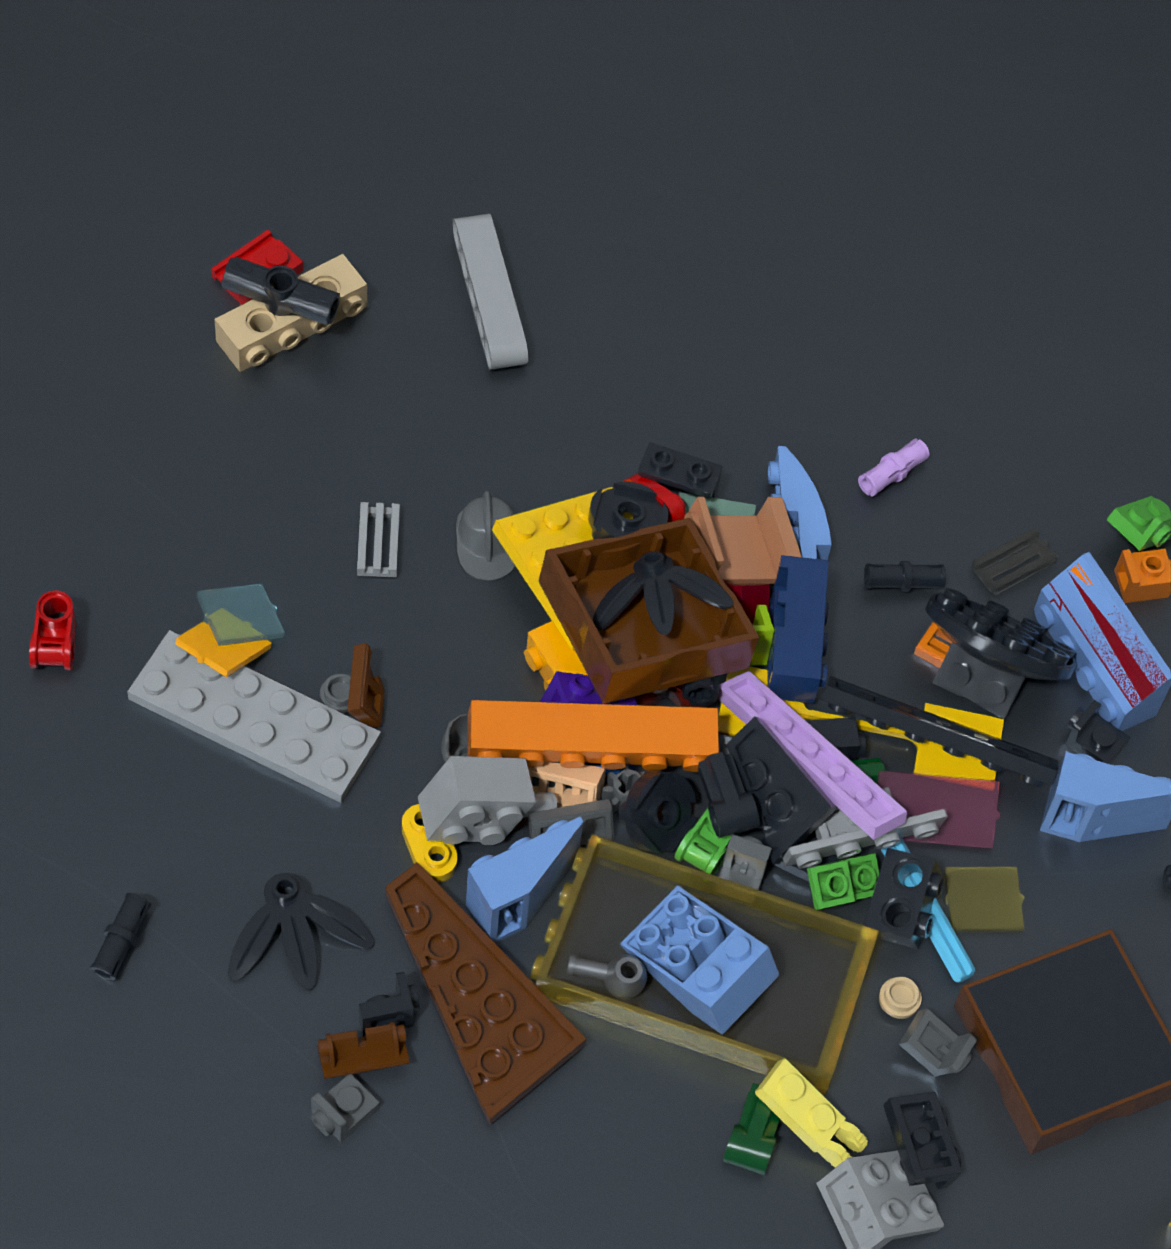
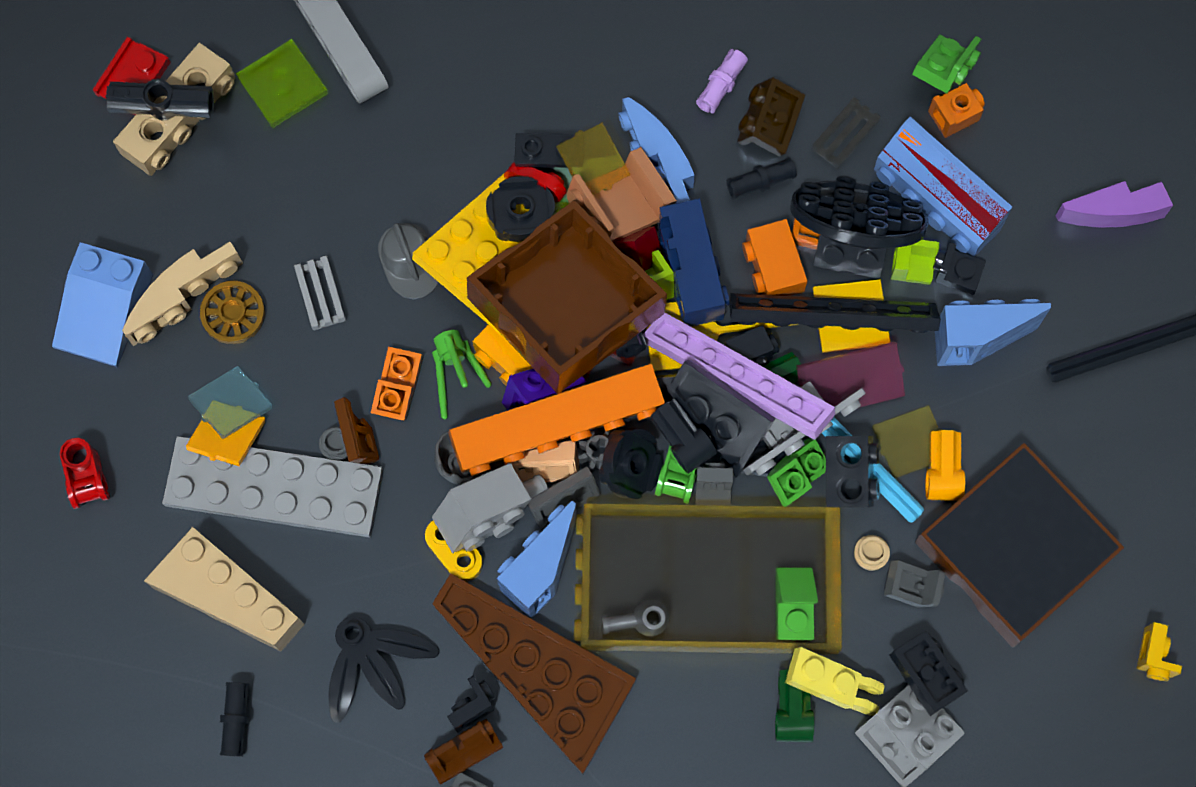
camera: 10 degrees left, 15 degrees up
black plant [592,551,733,635] -> none
medium blue slope [620,885,779,1035] -> none
none -> medium blue slope [52,242,153,367]
none -> tan slope [122,242,243,346]
none -> tan wedge [144,527,305,651]
none -> pearl gold wheel [200,281,265,344]
none -> clear neon green tile [236,39,328,128]
none -> orange slope [371,346,423,421]
none -> bright green plant [432,330,491,420]
none -> clear yellow piece [556,122,630,195]
none -> dark brown bracket [737,77,805,156]
none -> orange brick [742,219,807,296]
none -> bright green slope [776,568,818,640]
none -> lime panel [891,240,940,285]
none -> light orange piece [925,430,965,501]

